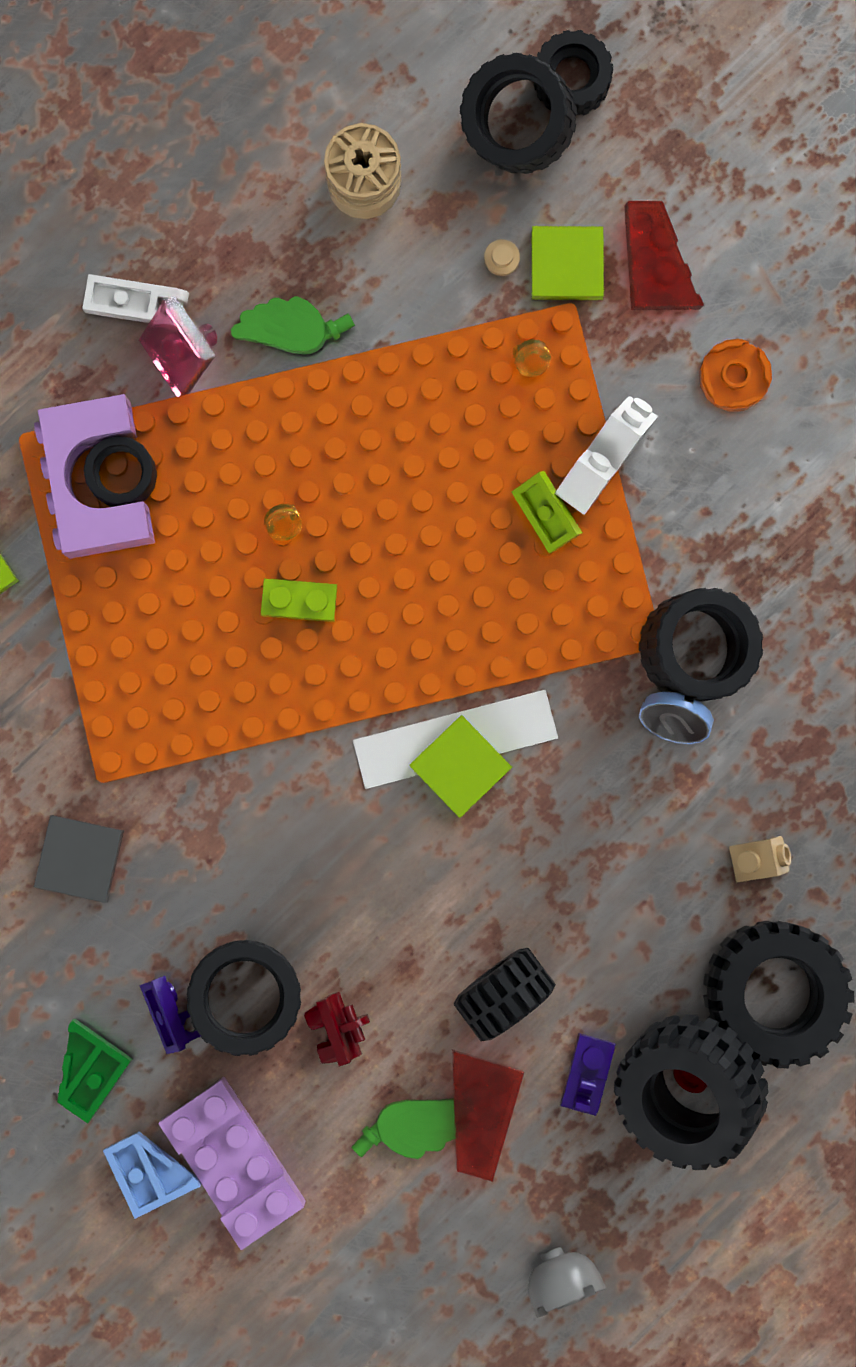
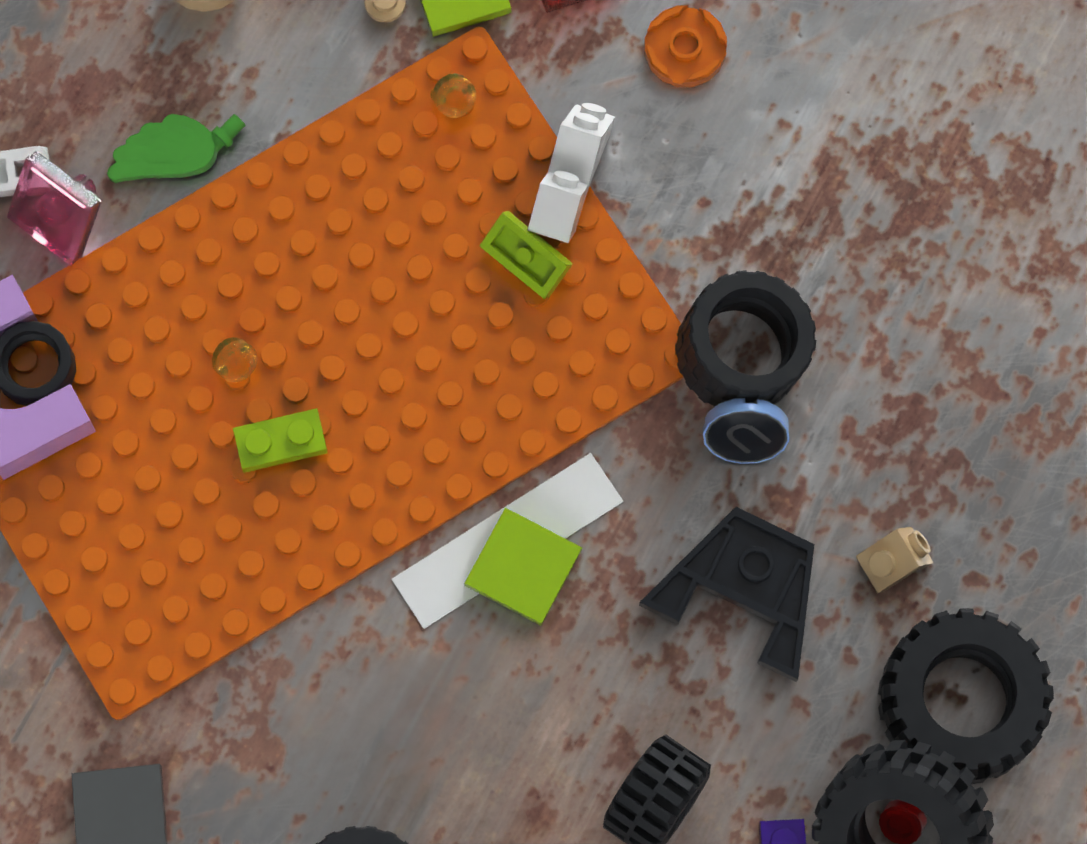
camera: 15 degrees left, 10 degrees down
none -> black wing [639,507,815,682]

